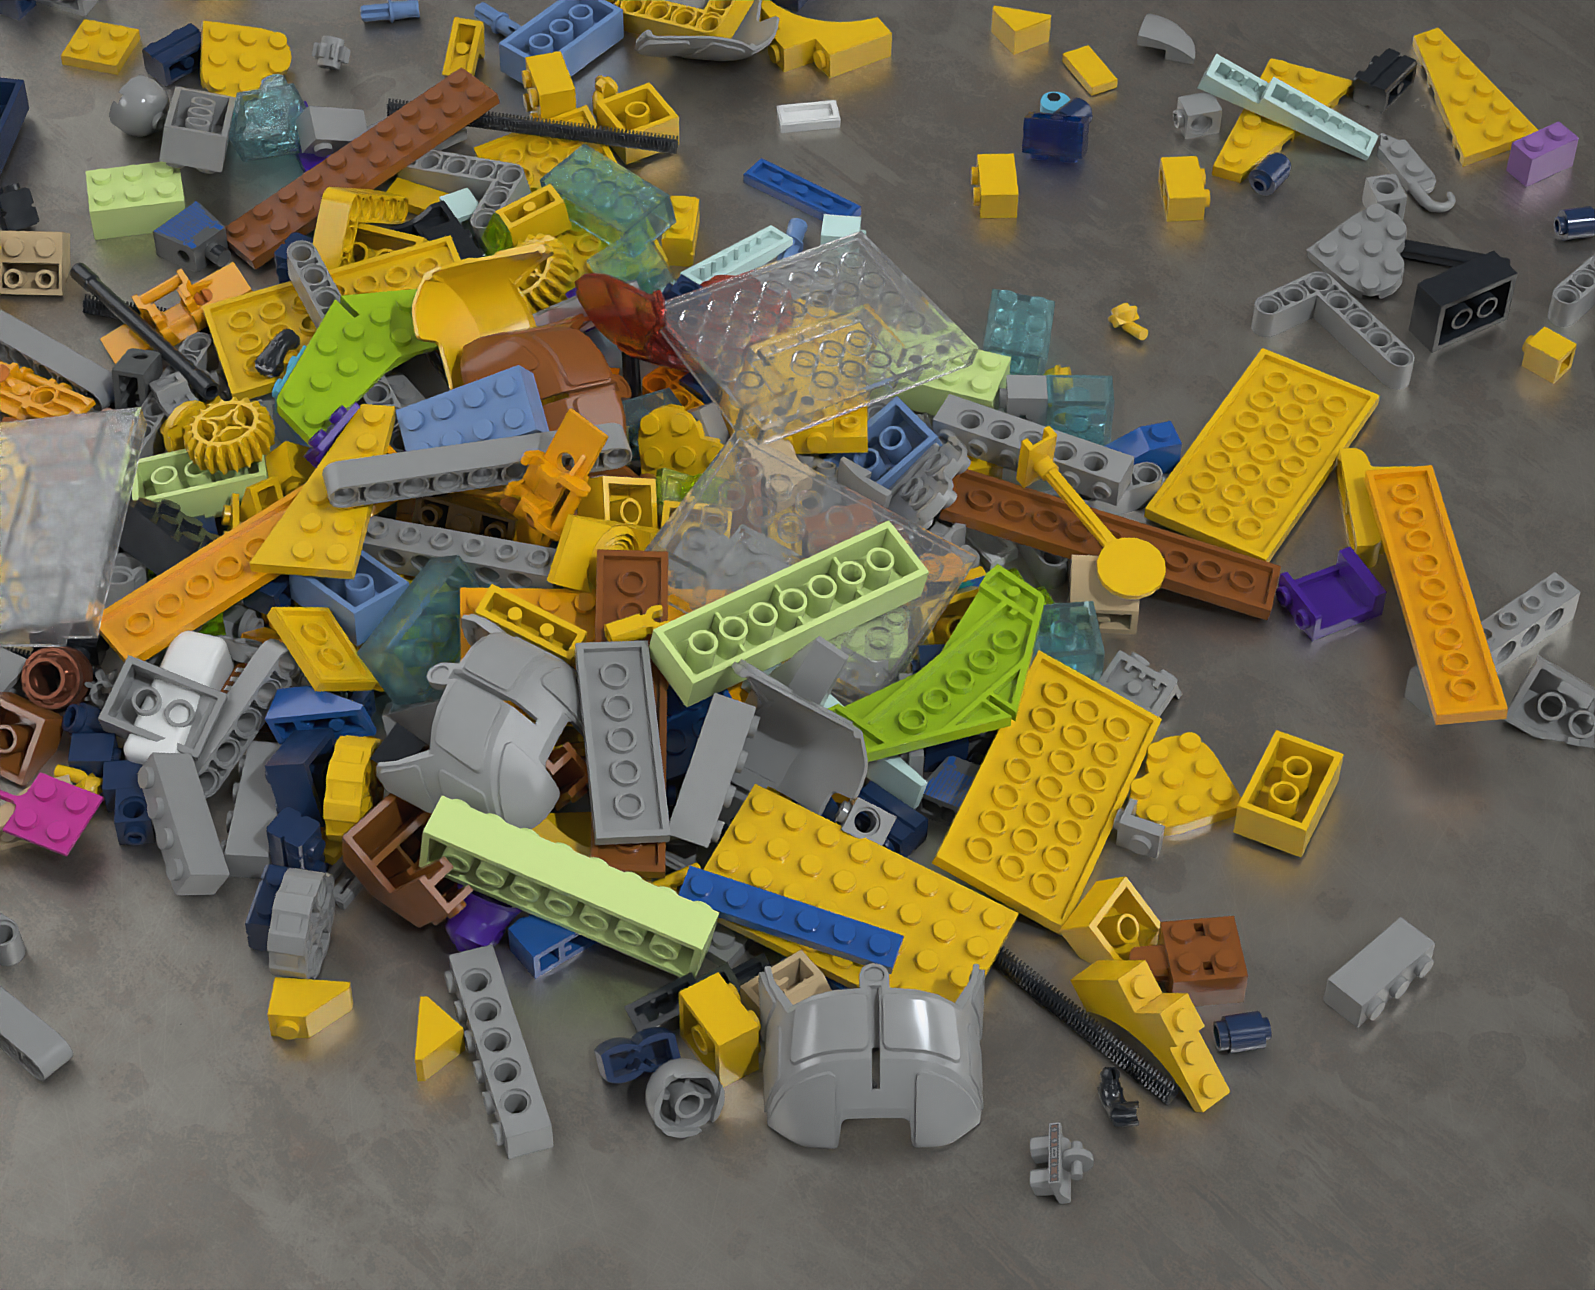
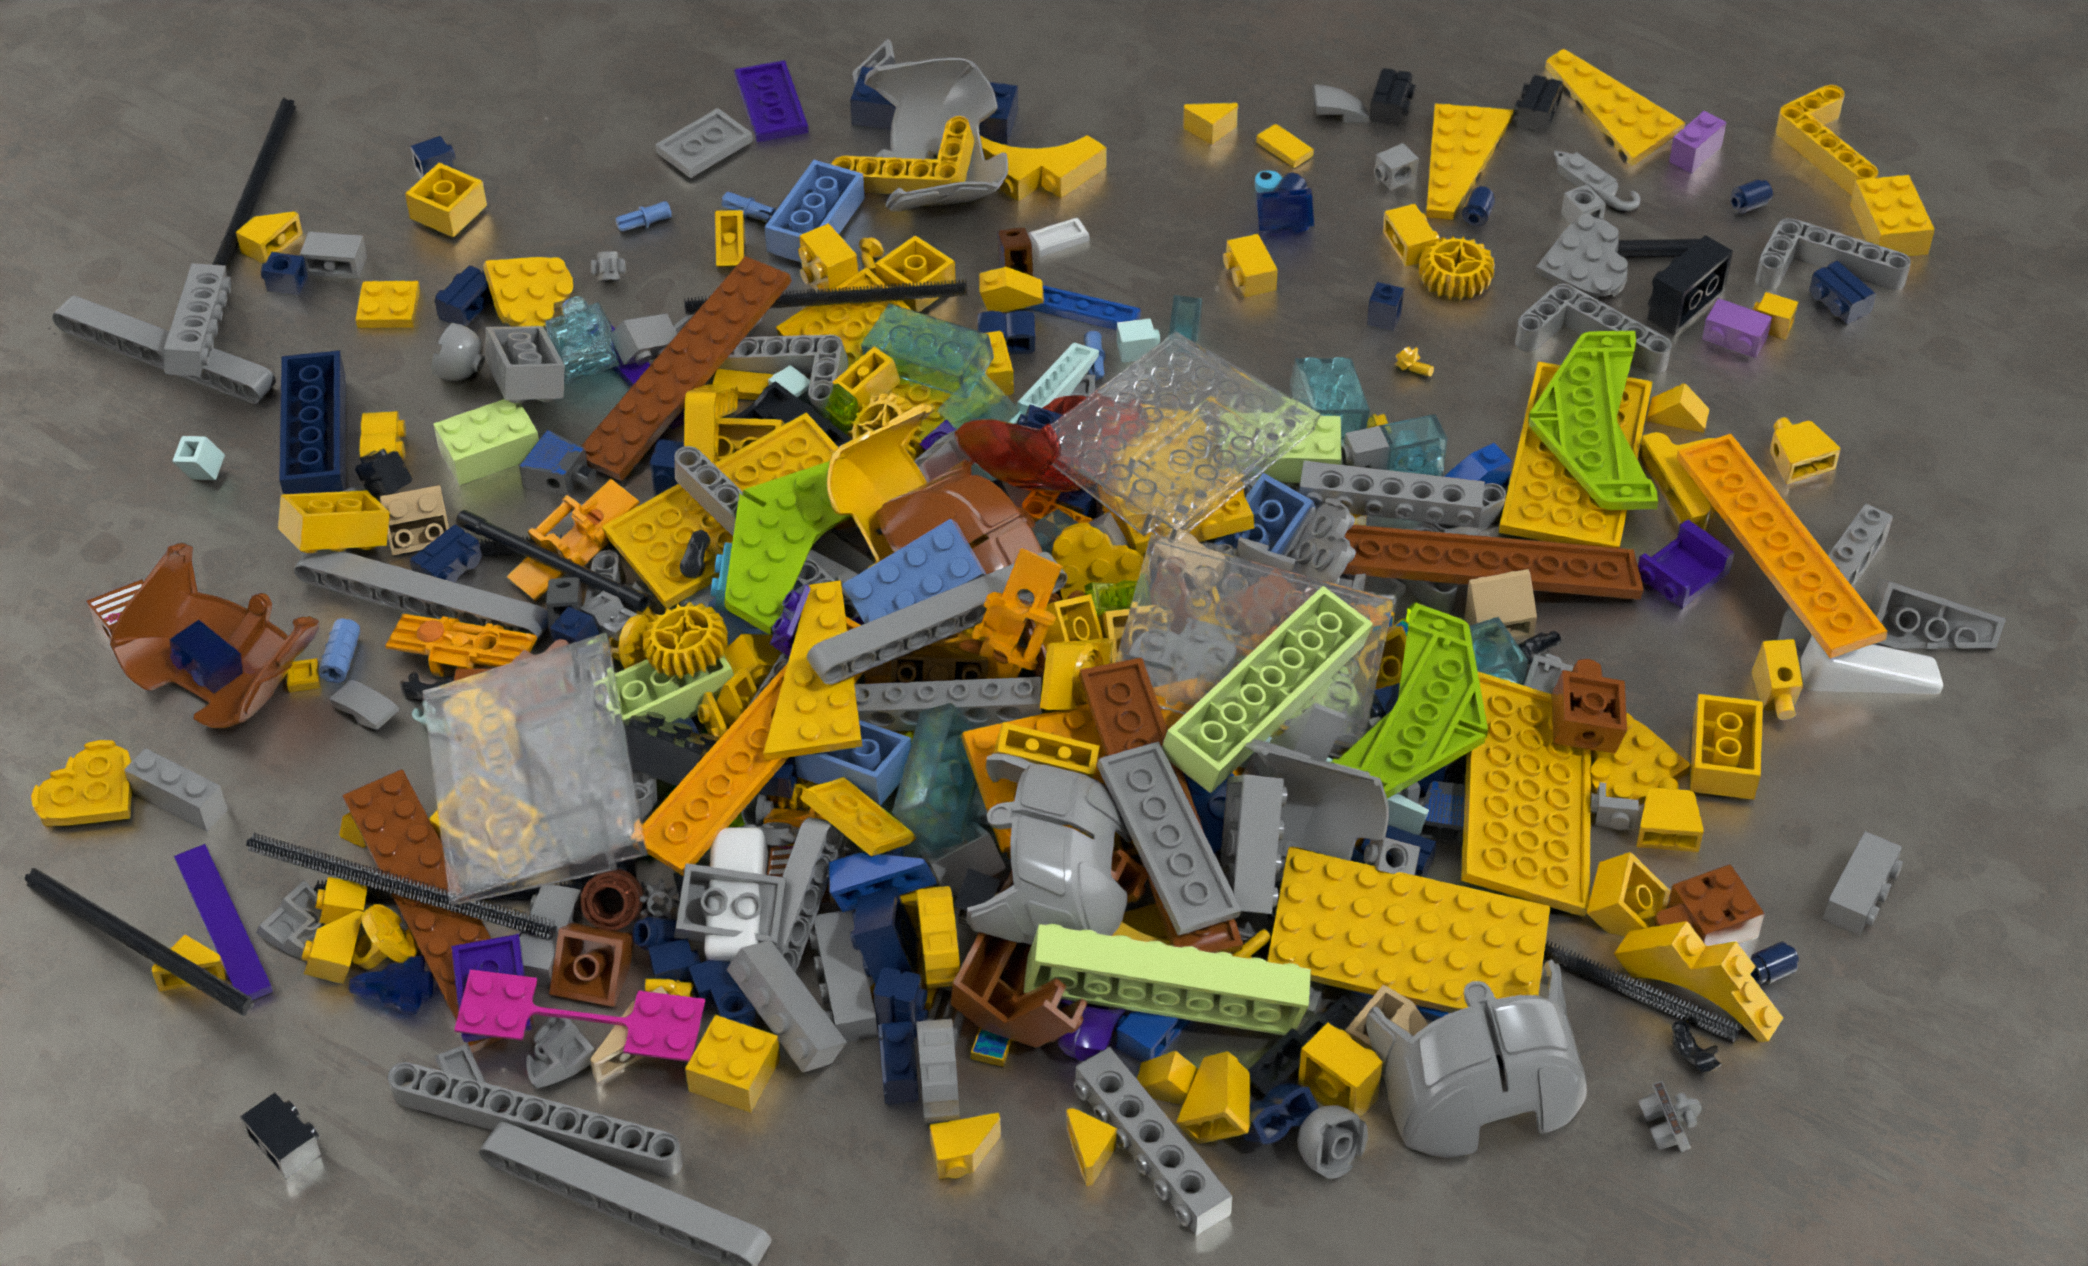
camera: 15 degrees left, 0 degrees up
yellow bar [604,605,669,642] -> none
blue plate [678,866,904,974] -> none
yellow piece [1016,426,1166,599] -> none
light aqua slope [1197,54,1379,161] -> none
none -> yellow brick [360,411,406,463]
none -> dark blue brick [410,524,482,583]
none -> dark blue brick [550,607,602,662]
none -> yellow brick [685,1015,780,1113]
none -> tile [970,1028,1013,1067]
none -> dark blue brick [977,311,1036,354]
none -> yellow slope [979,267,1044,313]
none -> reddish brown torso [997,227,1033,276]
none -> yellow slope [1137,1051,1198,1105]
none -> clear light blue slope [1166,295,1203,355]
none -> yellow slope [1176,1051,1250,1144]
none -> dark blue brick [1367,282,1404,331]
none -> black brick [1369,68,1416,126]
none -> yellow gear [1419,235,1495,301]
none -> black piece [1509,631,1561,668]
none -> lime wing [1528,331,1658,510]
none -> dark orange brick [1552,659,1627,754]
none -> yellow torso [1636,778,1704,852]
none -> yellow slope [1646,383,1709,433]
none -> medium lavender brick [1702,298,1772,358]
none -> yellow torso [1751,639,1803,720]
none -> yellow torso [1770,417,1841,484]
none -> white piece [1801,636,1943,694]

